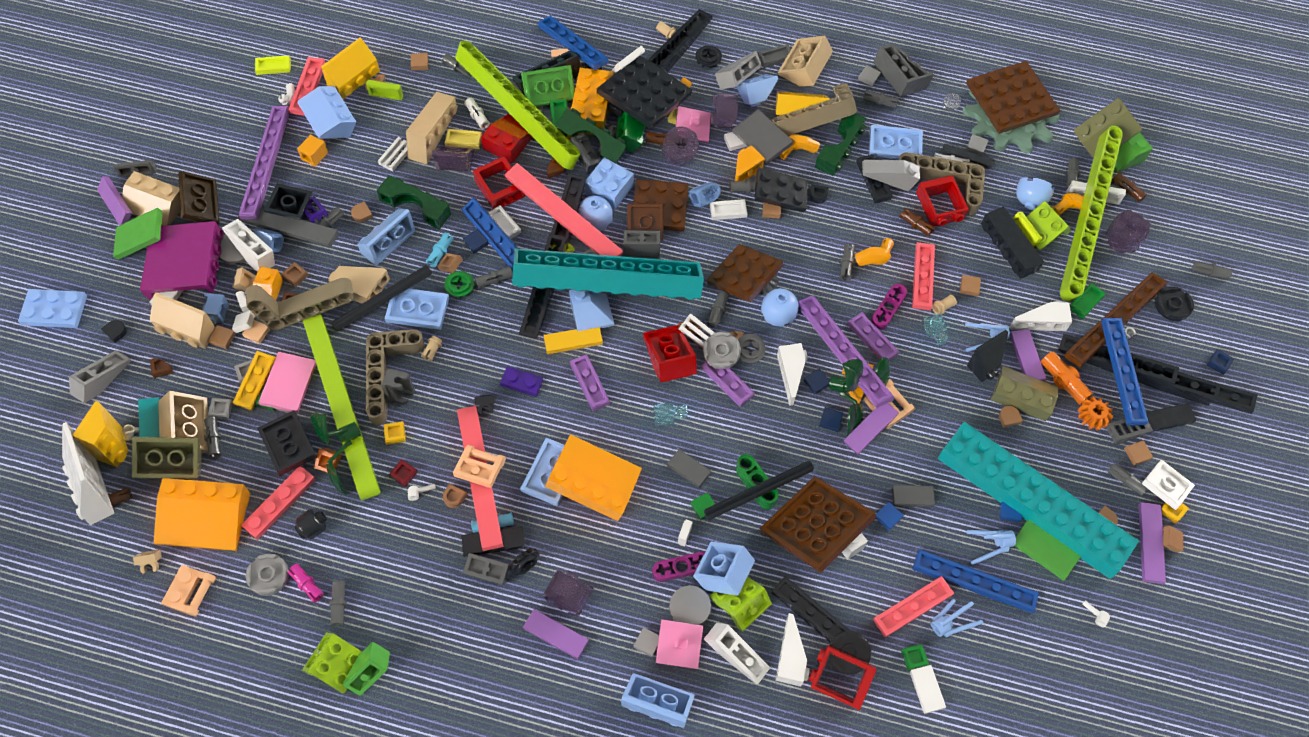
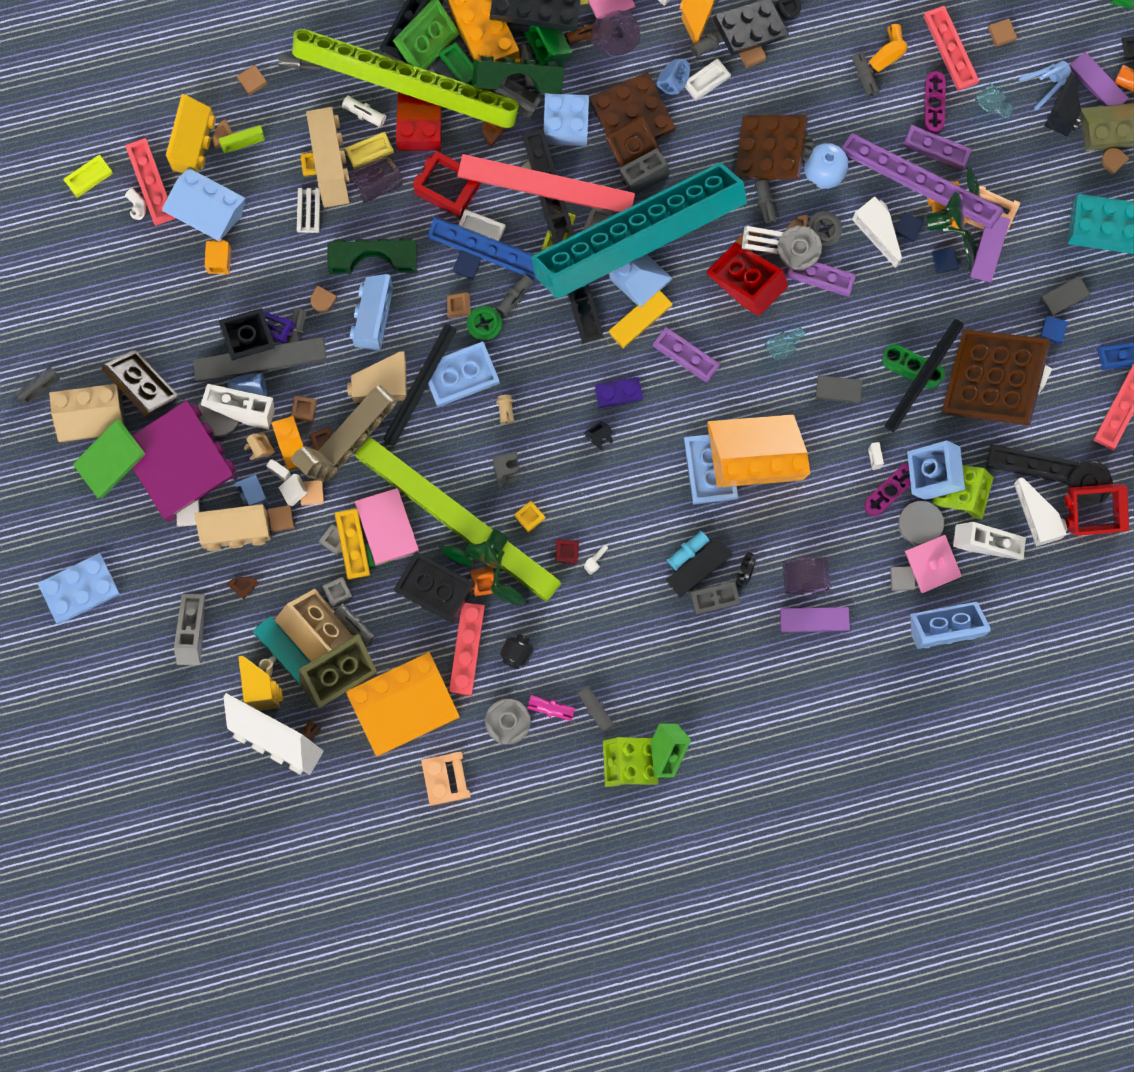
camera: 30 degrees left, 15 degrees up
medium lavender tile [97,176,132,226] -> none
black tile [101,320,127,343] -> none
tan tile [133,549,162,574] -> none
medium lavender tile [238,106,290,220] -> none
dark tan beam [366,329,425,426] -> none
medium azure pin [426,232,454,267] -> none
medium nougat tile [443,484,468,508] -> none
light nougat plate [453,445,506,488] -> none
coral tile [457,406,504,551] -> none
light blue cylinder [578,196,613,231] -> none
green tile [690,492,715,520] -> none
tan pin [932,295,957,315] -> none
white slope [1010,301,1072,331] -> none

